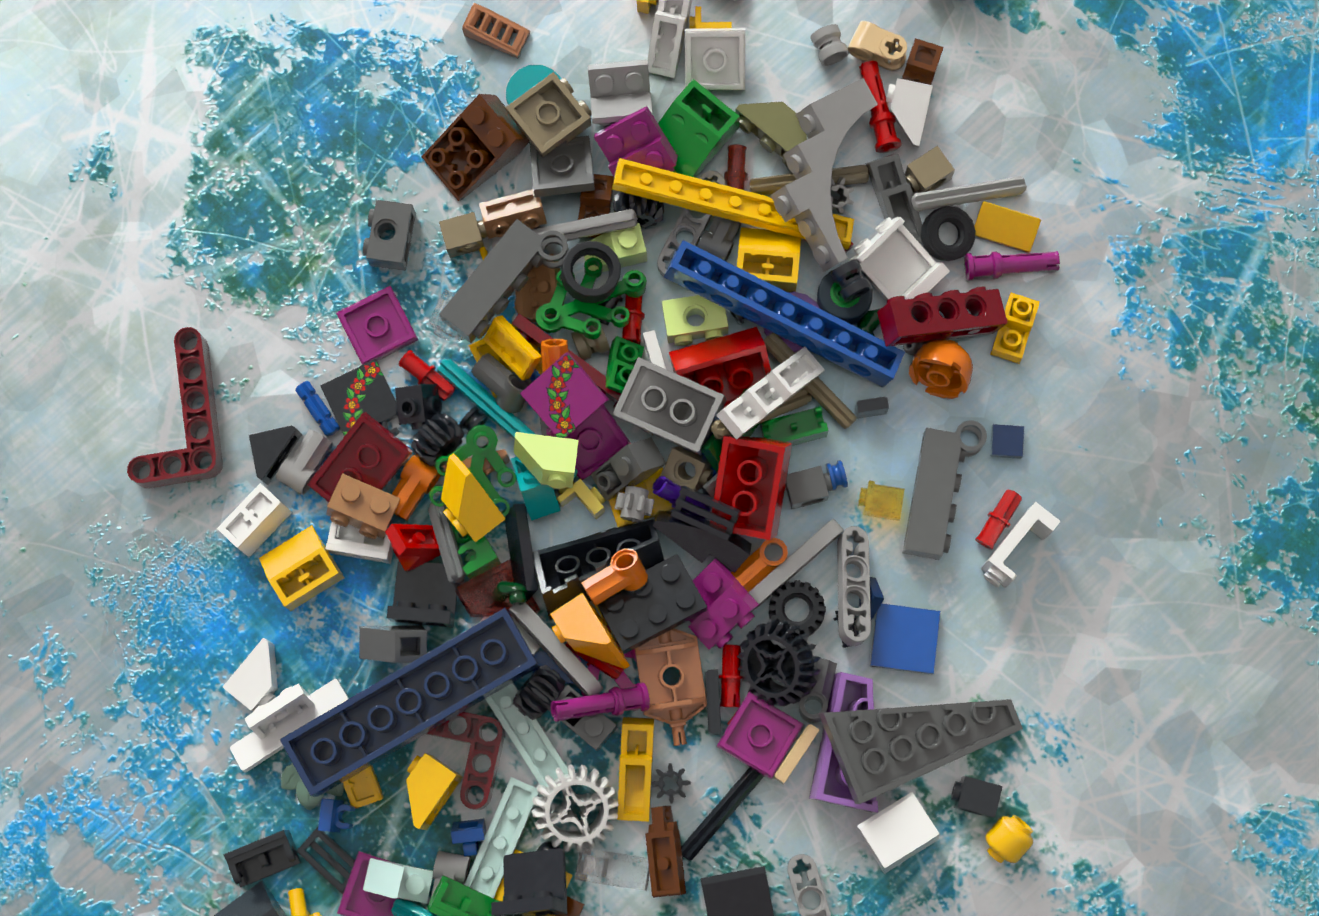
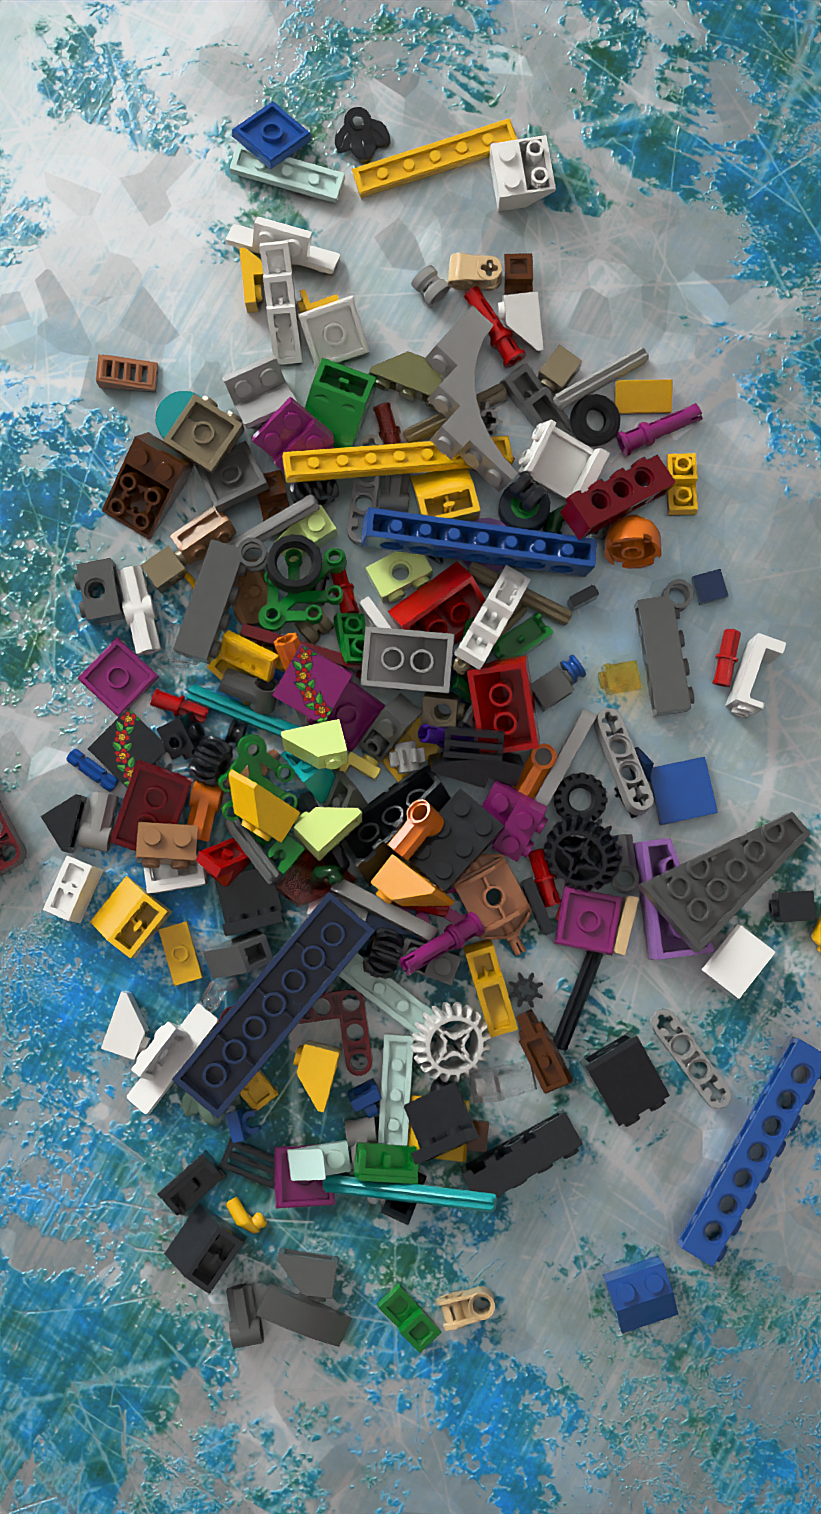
camera: 25 degrees left, 5 degrees up
none -> white piece [117,566,162,656]
none -> yellow plate [158,921,203,986]
none -> clear arm [202,975,239,1012]
none -> yellowish green slope [294,807,362,861]
none -> dark grey slope [324,771,369,811]

